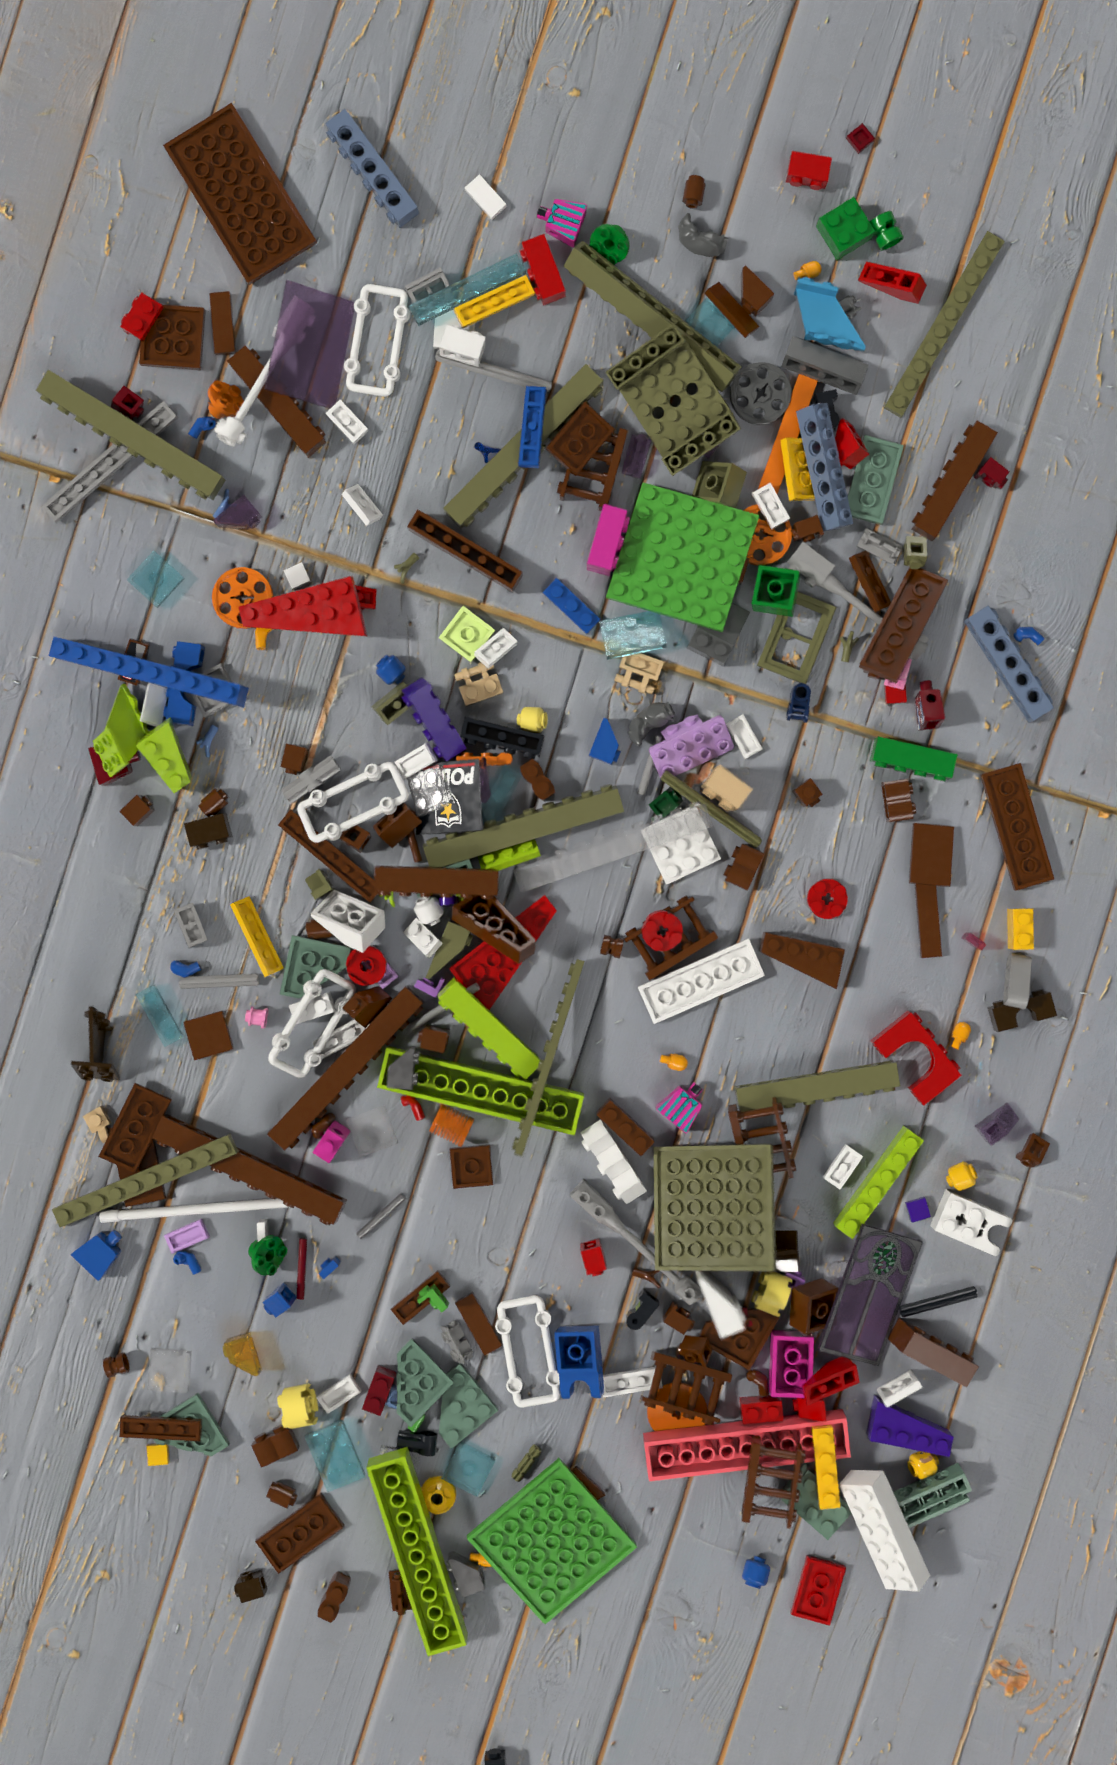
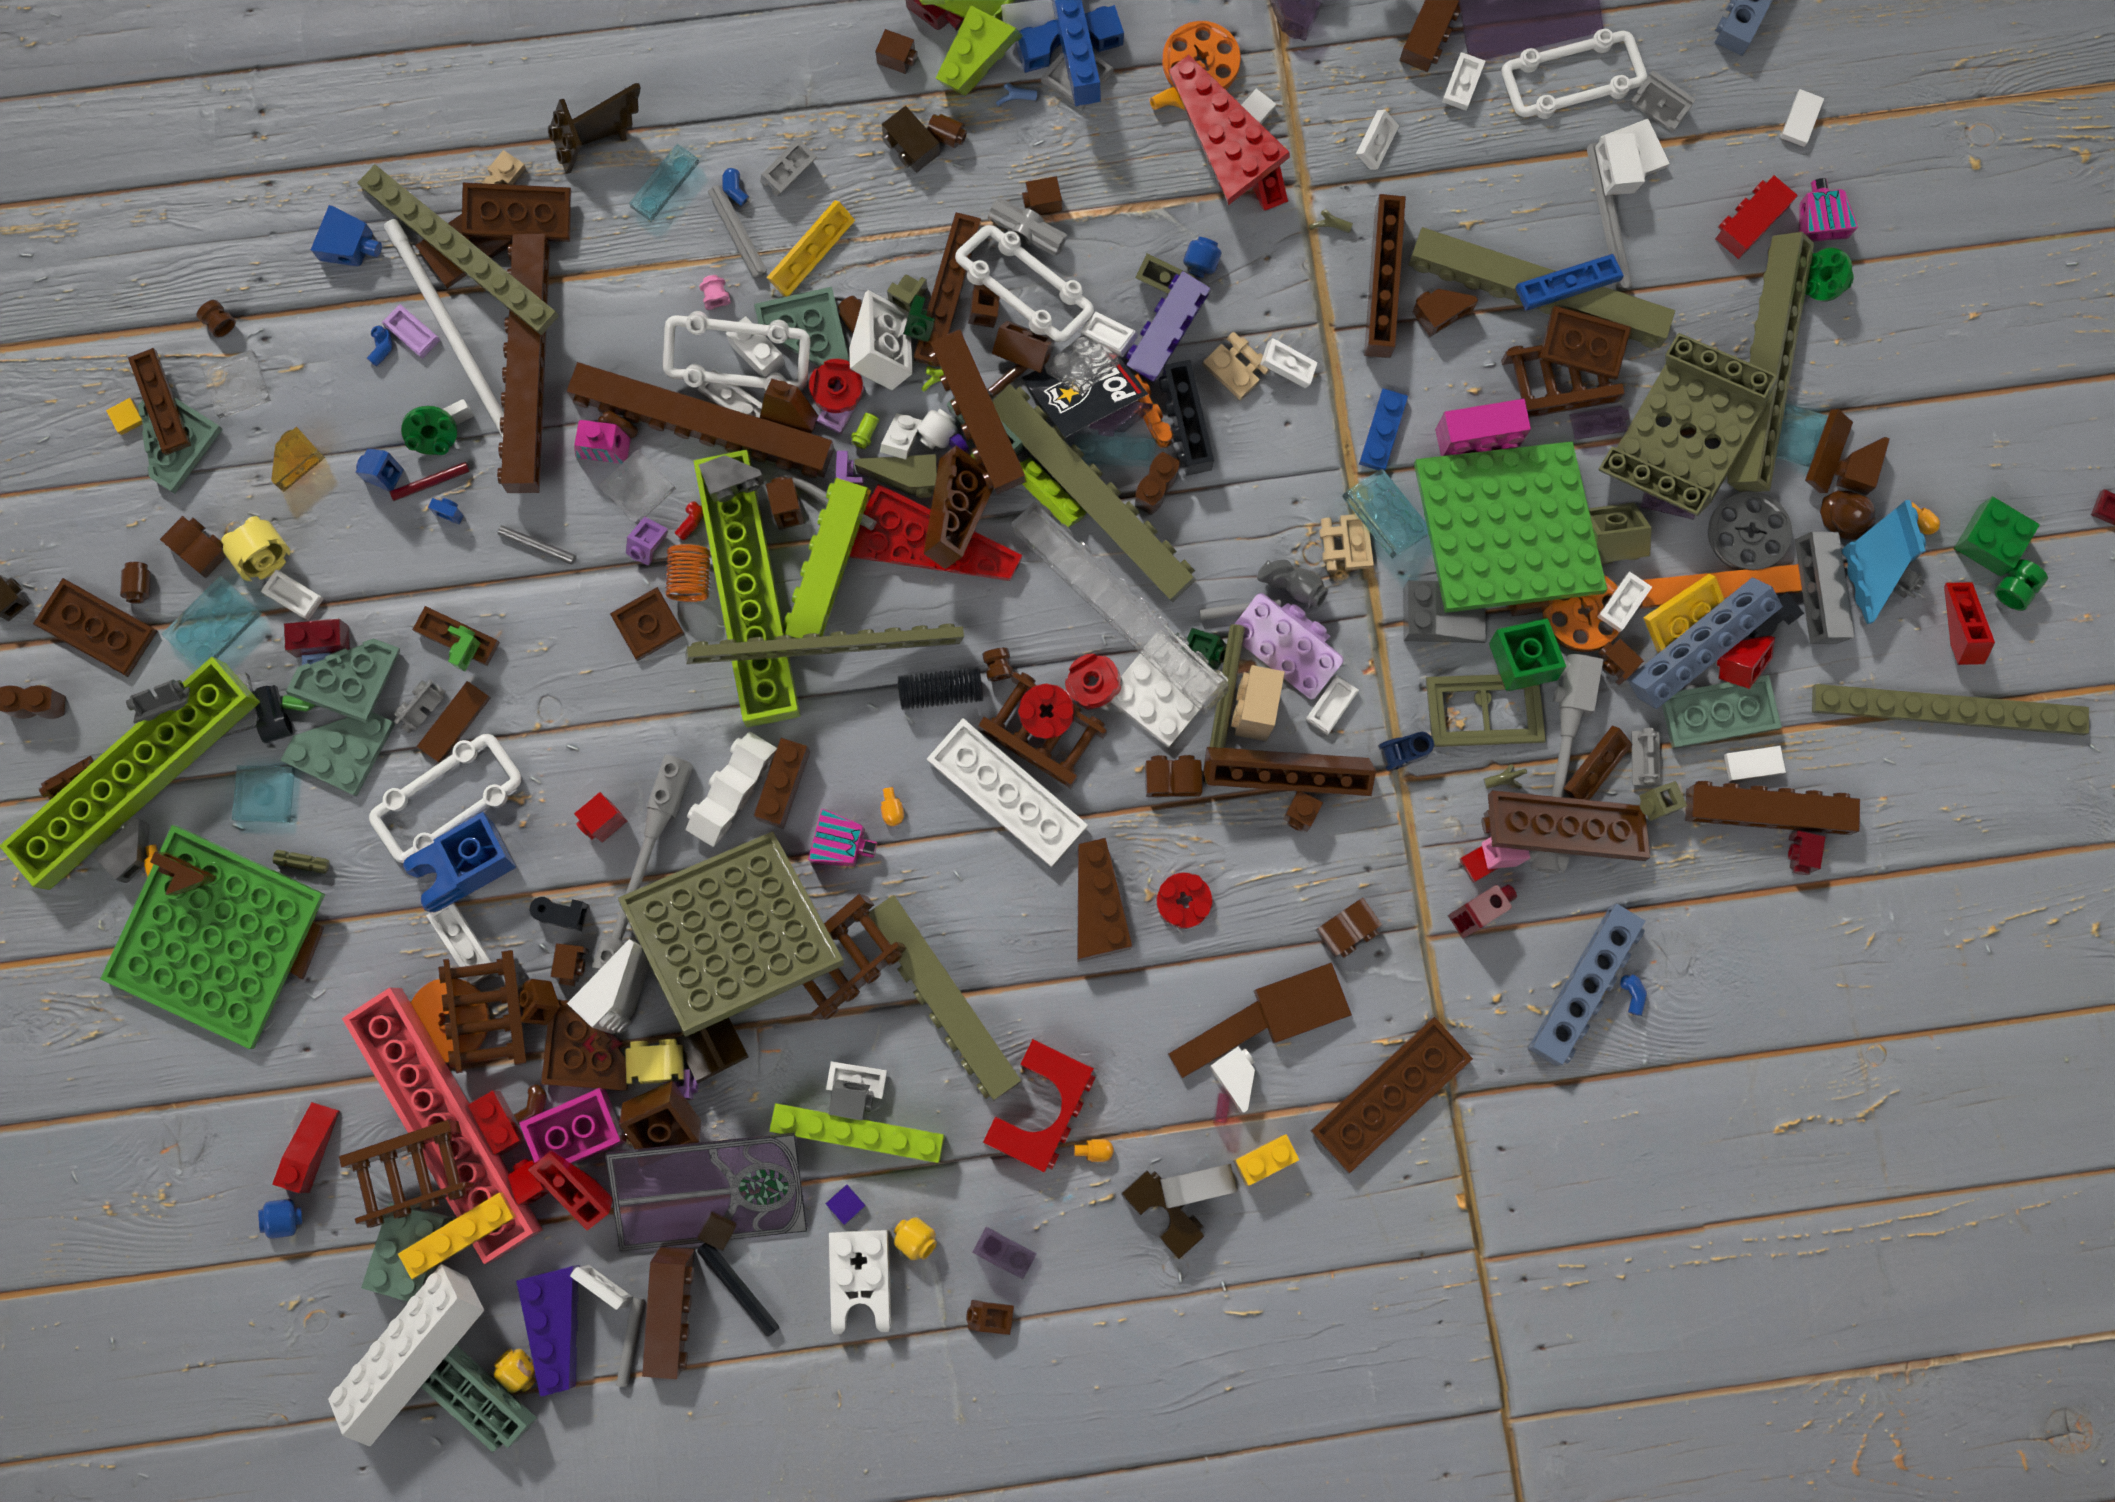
camera: 60 degrees right, 10 degrees down
reddish brown tile [183,1010,234,1060] -> none
clear light blue plate [409,253,526,326] -> none
yellow piece [421,1476,456,1514] -> none
yellowish green plate [439,606,495,663] -> none
yellow plate [453,275,535,329] -> none
clear blue bar [474,442,501,463] -> none
light yellow head [517,707,548,733] -> none
blue slope [589,718,621,765] -> none
reddish brown bar [632,1268,661,1289] -> none
dark grey animal [678,213,728,257] -> none
reddish brown brick [682,175,706,209] -> none
red brick [786,151,832,190] -> none
red tile [790,1555,846,1626] -> none
green brick [870,736,958,782] -> none
none -> dark grey hinge [126,679,190,724]
none -> reddish brown slope [150,852,216,895]
none -> red slope [272,1102,339,1193]
none -> light grey bar [616,1297,644,1387]
none -> medium lavender bracket [626,516,668,565]
none -> dark brown tile [697,1211,737,1251]
none -> dark grey brick [828,1079,873,1120]
none -> lime pin [851,413,880,449]
none -> black piece [898,667,983,710]
none -> dark green bracket [903,295,935,342]
none -> red plate [1065,654,1121,710]
none -> reddish brown brick [1203,747,1376,796]
none -> white slope [1209,1046,1255,1114]
none -> reddish brown slope [1412,289,1478,337]
none -> white tile [1724,746,1786,782]
none -> reddish brown piece [1820,491,1876,540]

